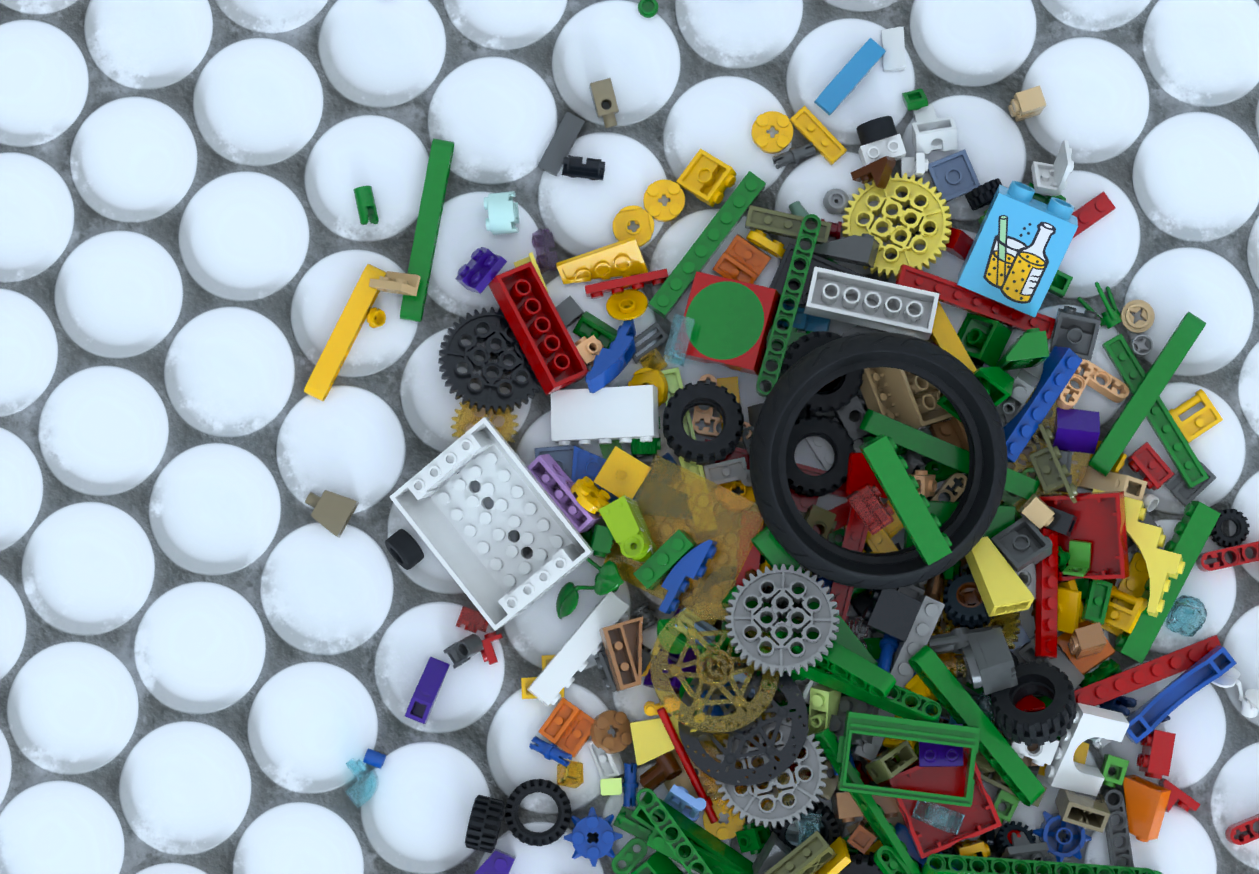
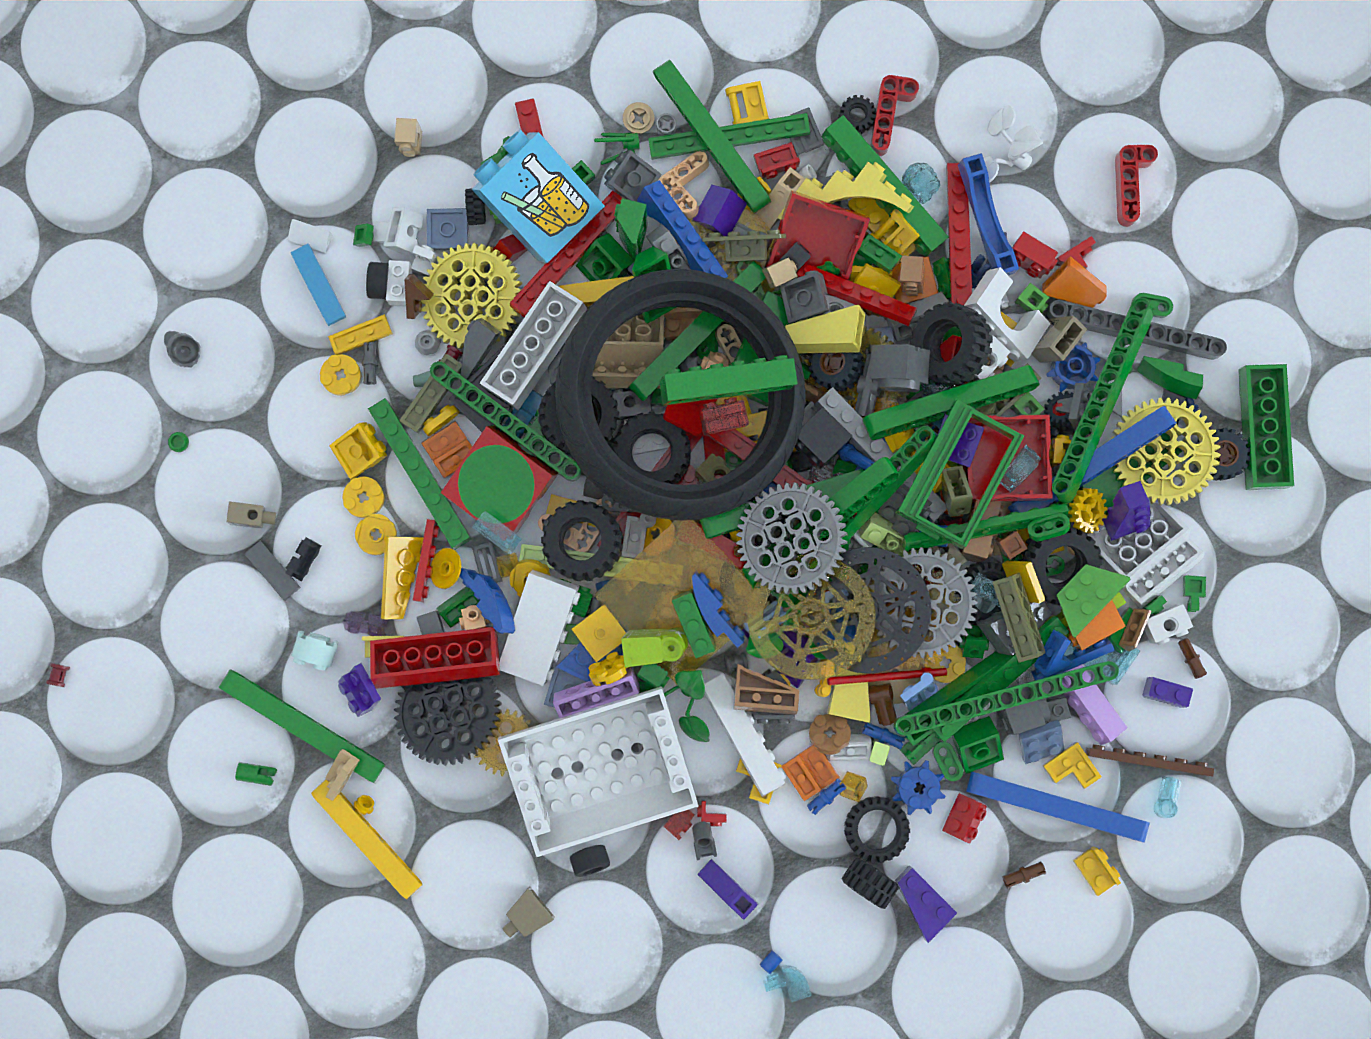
camera: 70 degrees left, 0 degrees up
white bracket [1031,140,1074,196] -> none
bright green bracket [1063,540,1092,577] -> none

